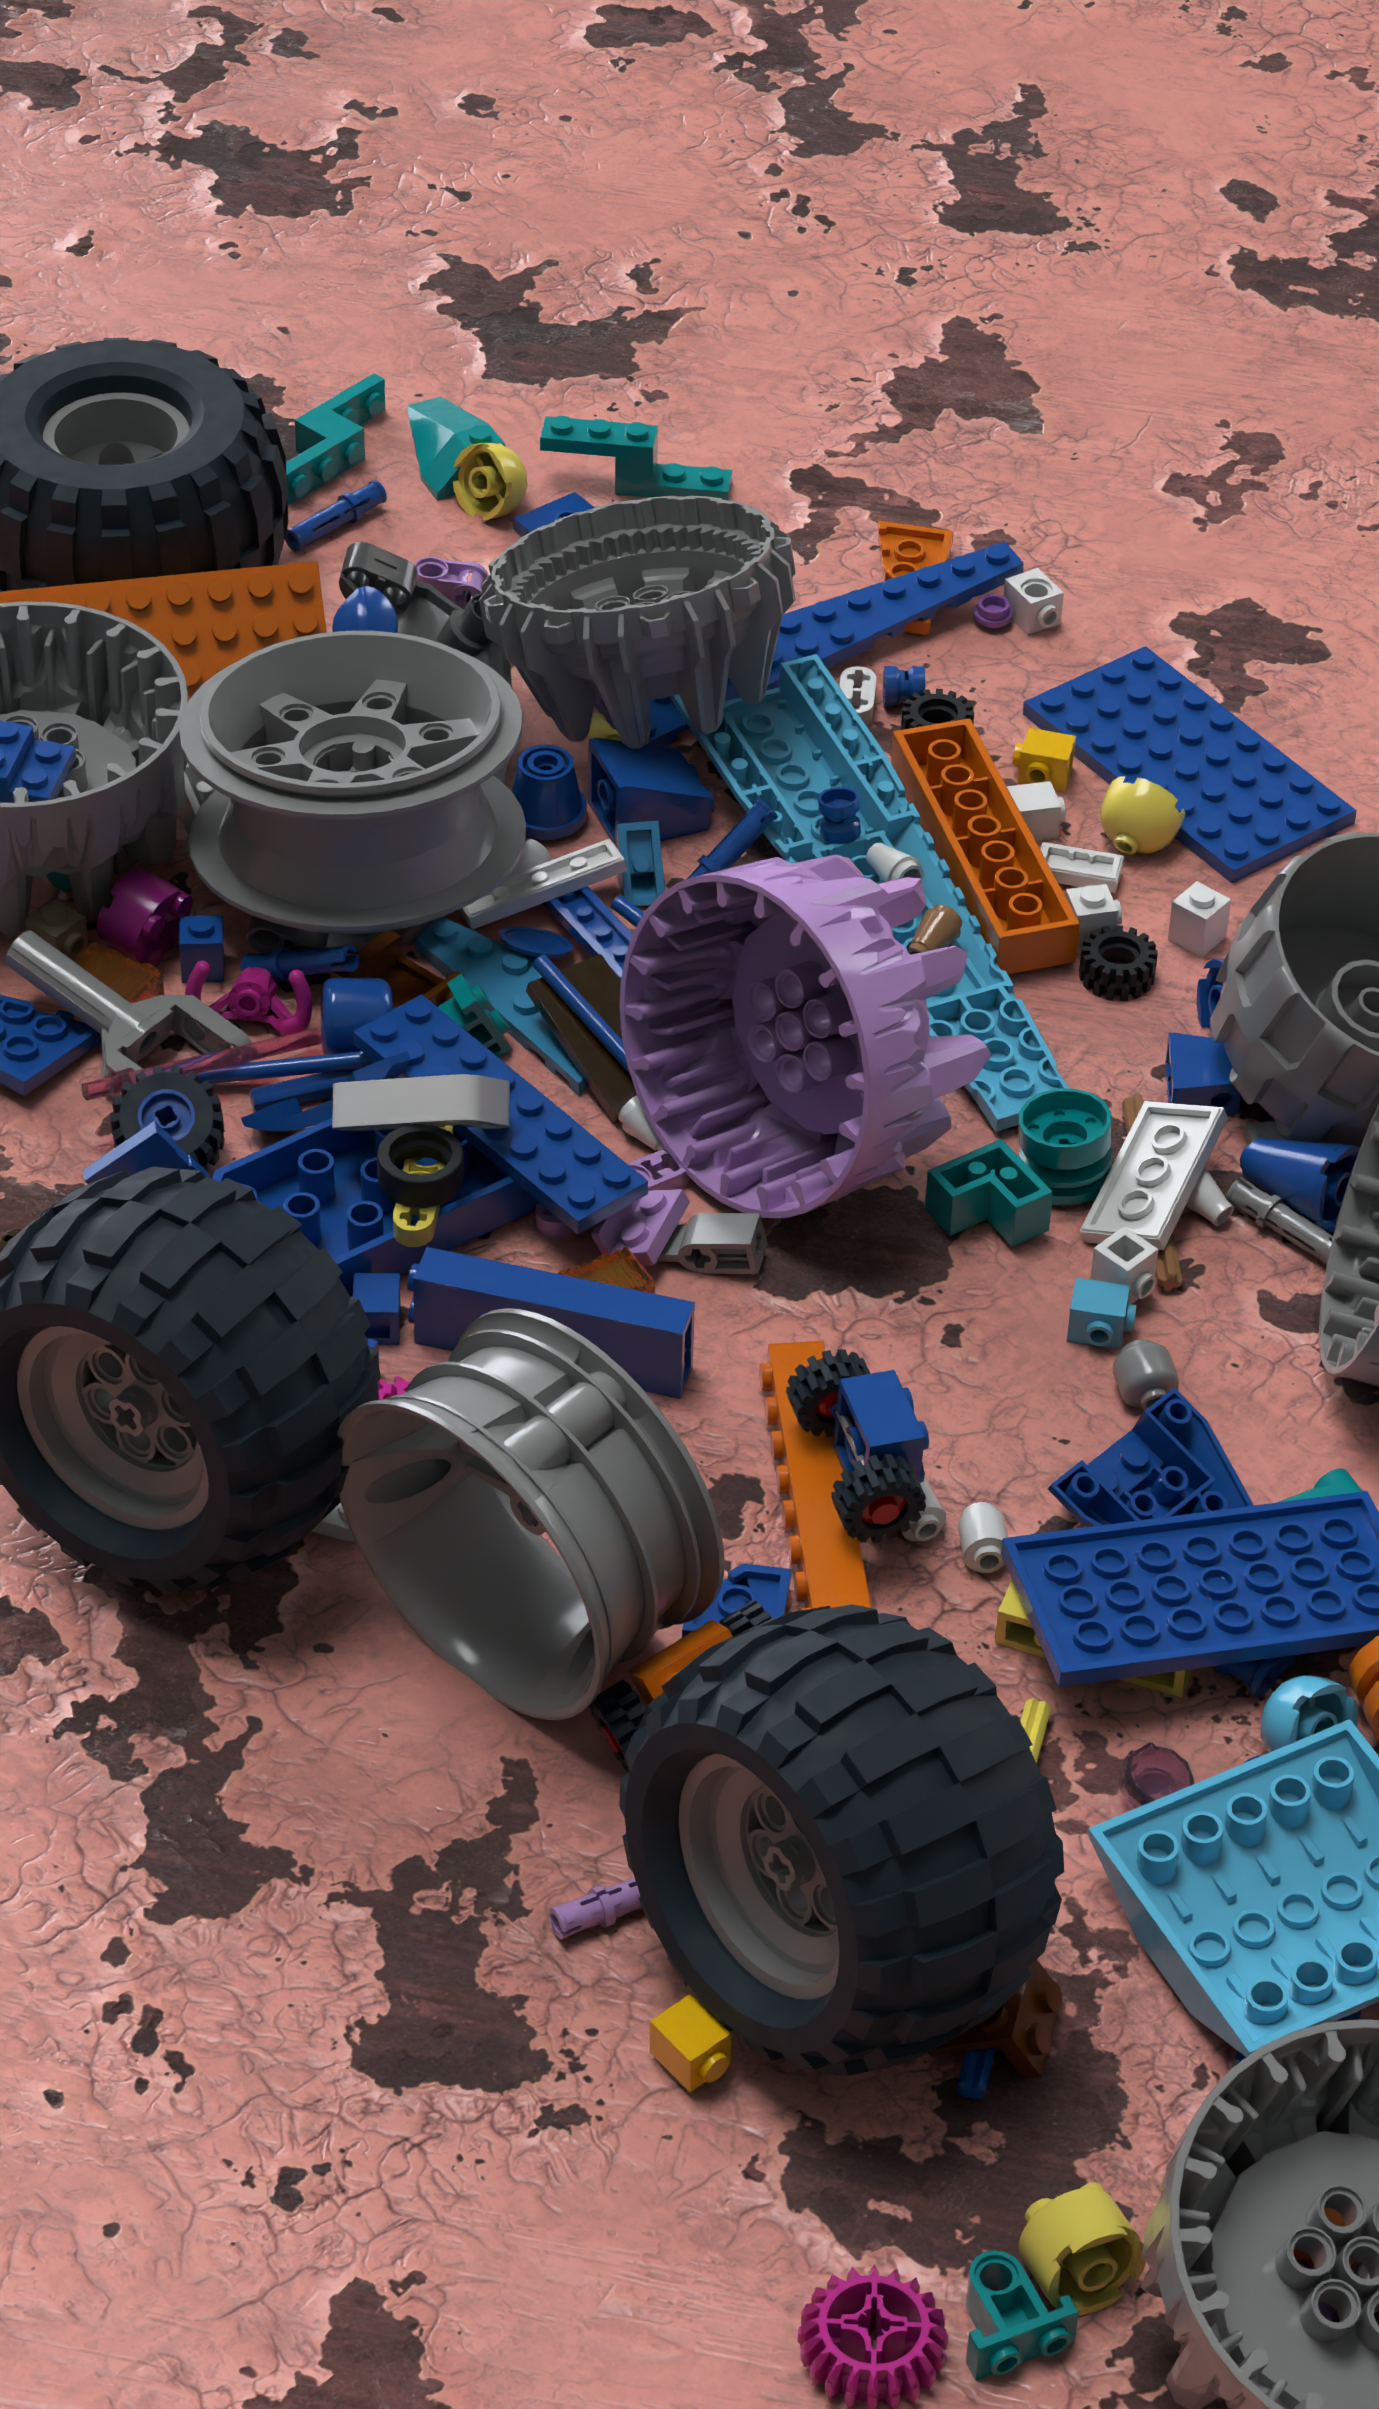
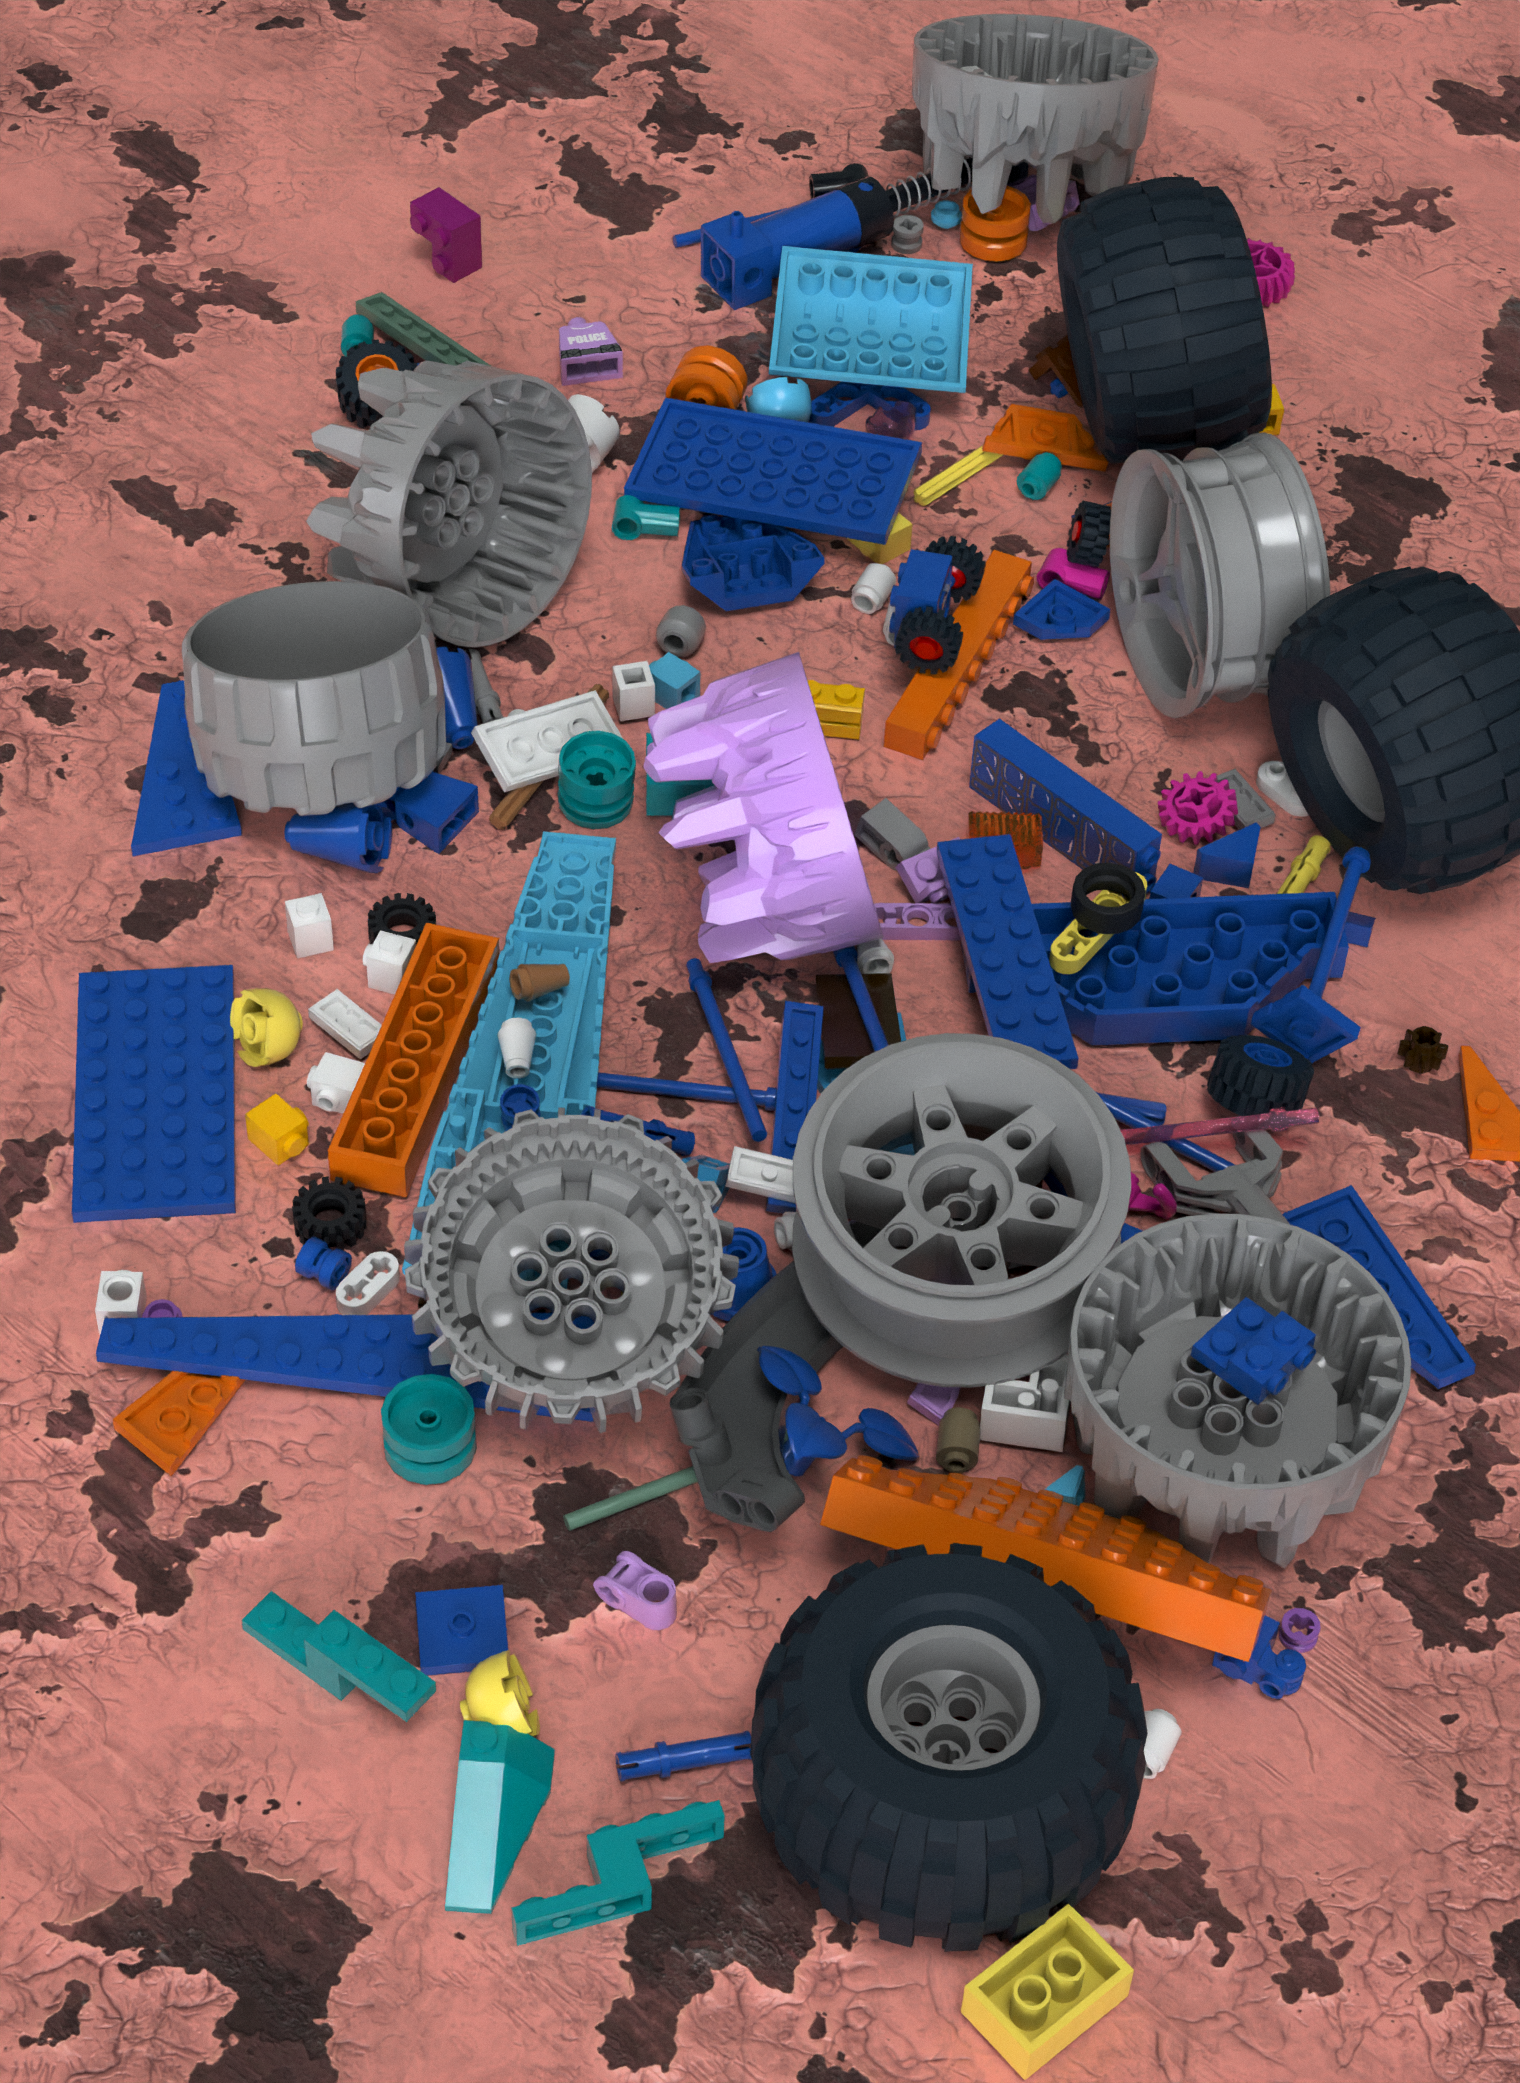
camera: 150 degrees left, 5 degrees up
blue slope [241,1051,411,1131] -> none
white beam [332,1074,510,1131] -> none
none -> yellow brick [807,680,865,740]

